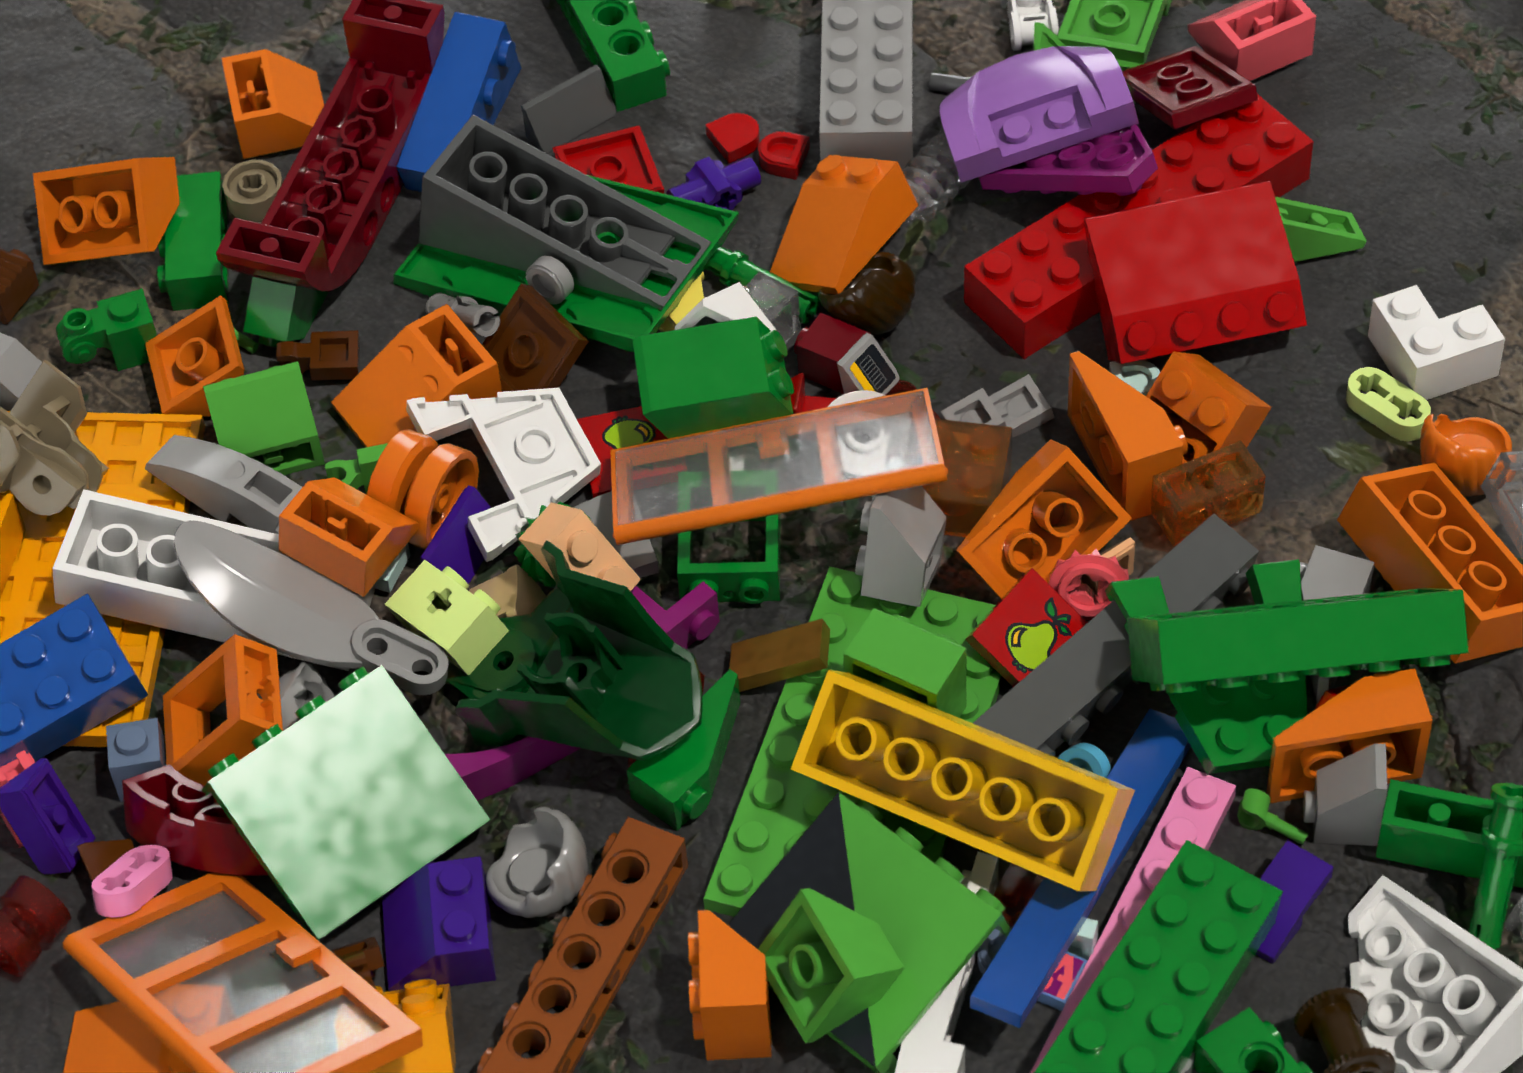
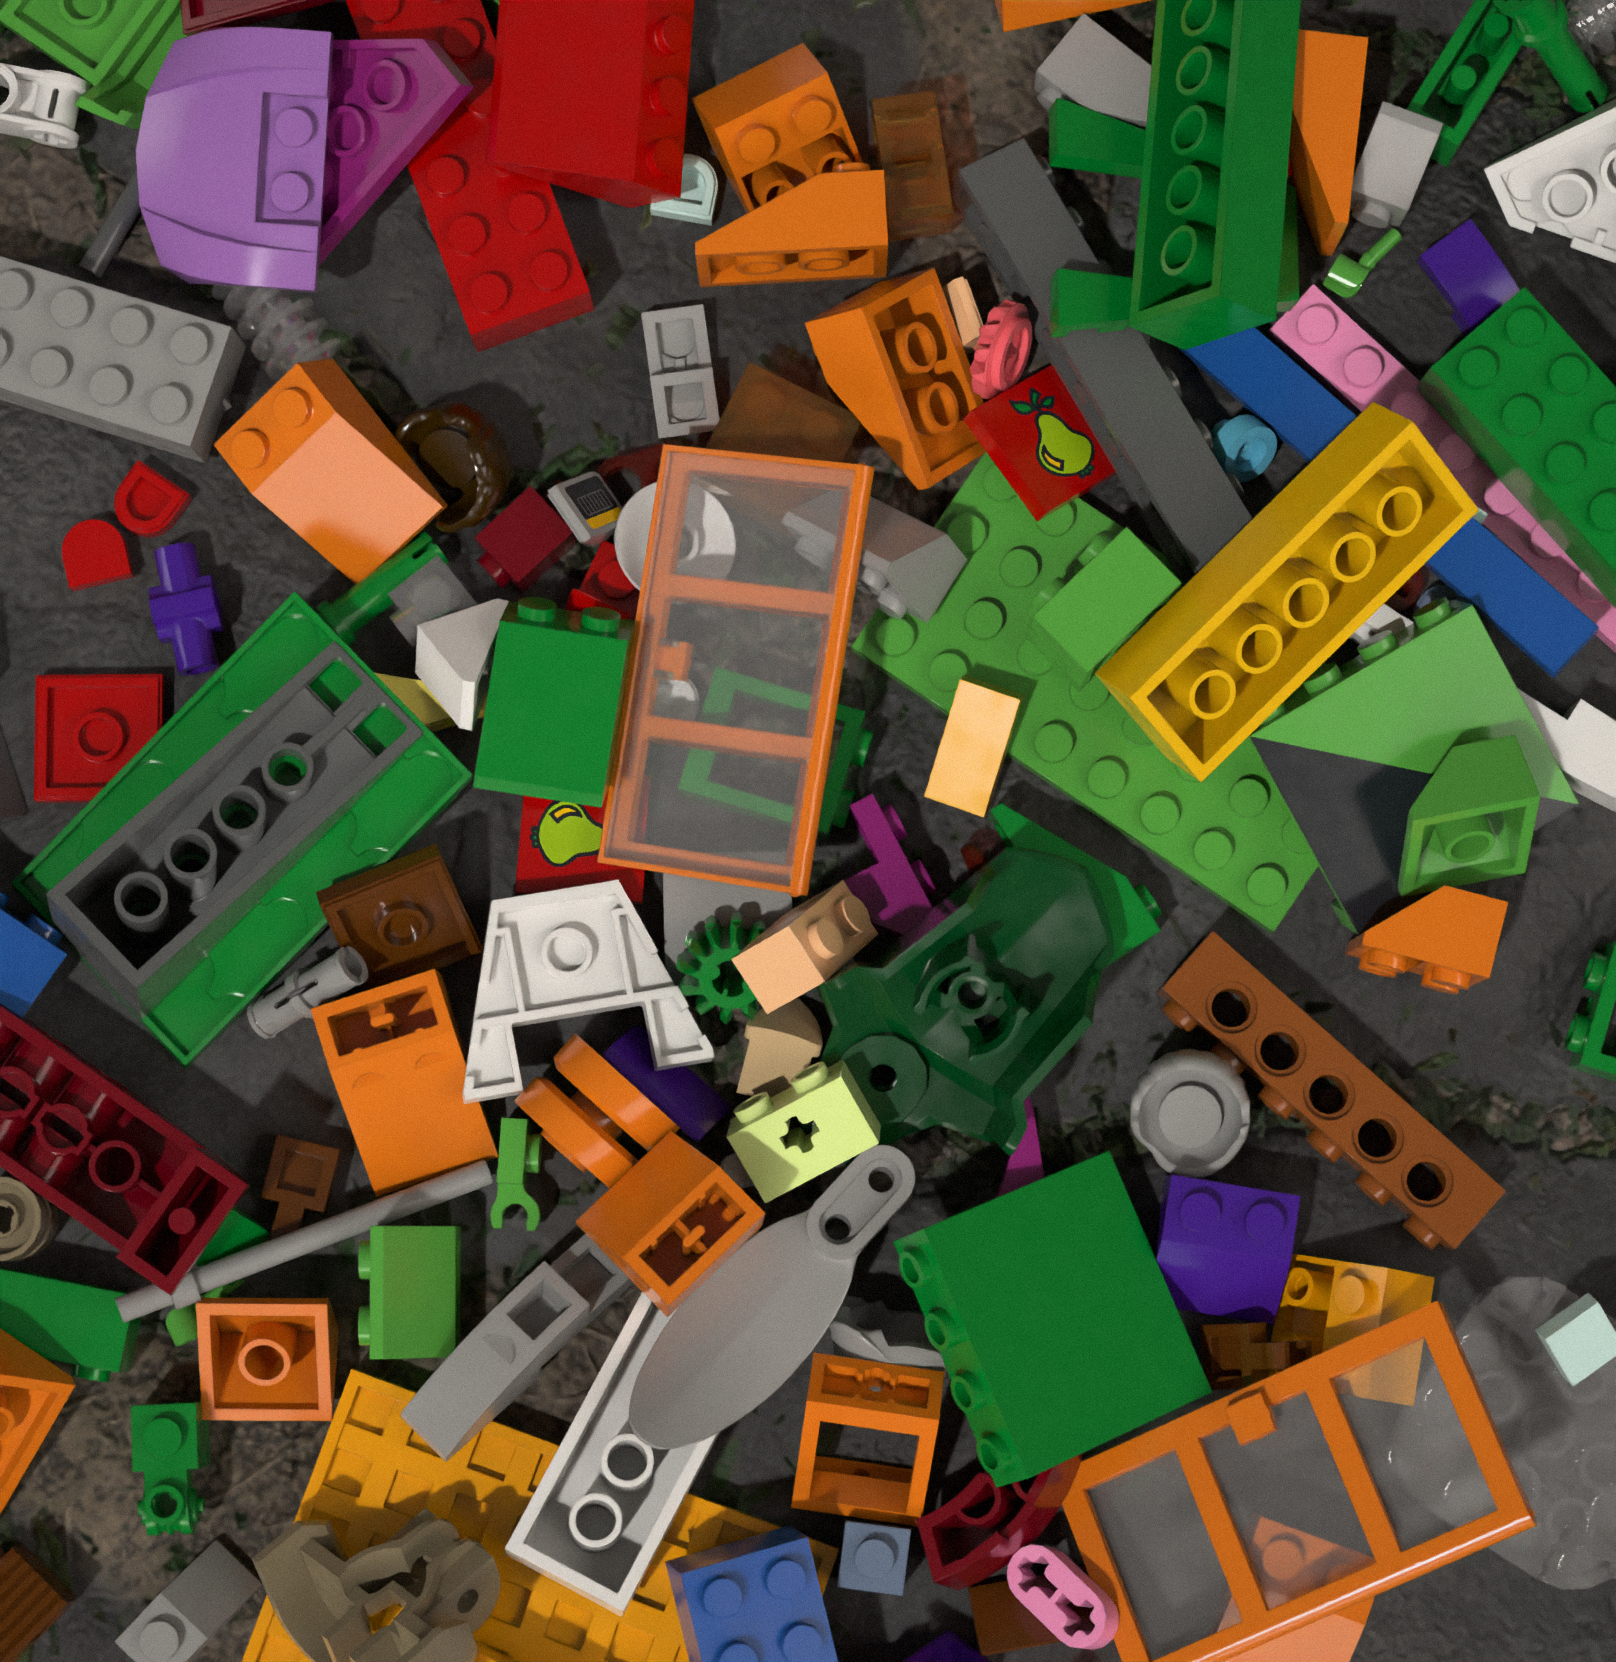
camera: 75 degrees left, 30 degrees up
light grey tile [526,256,574,304] -> none
none -> light grey bar [115,1160,493,1323]

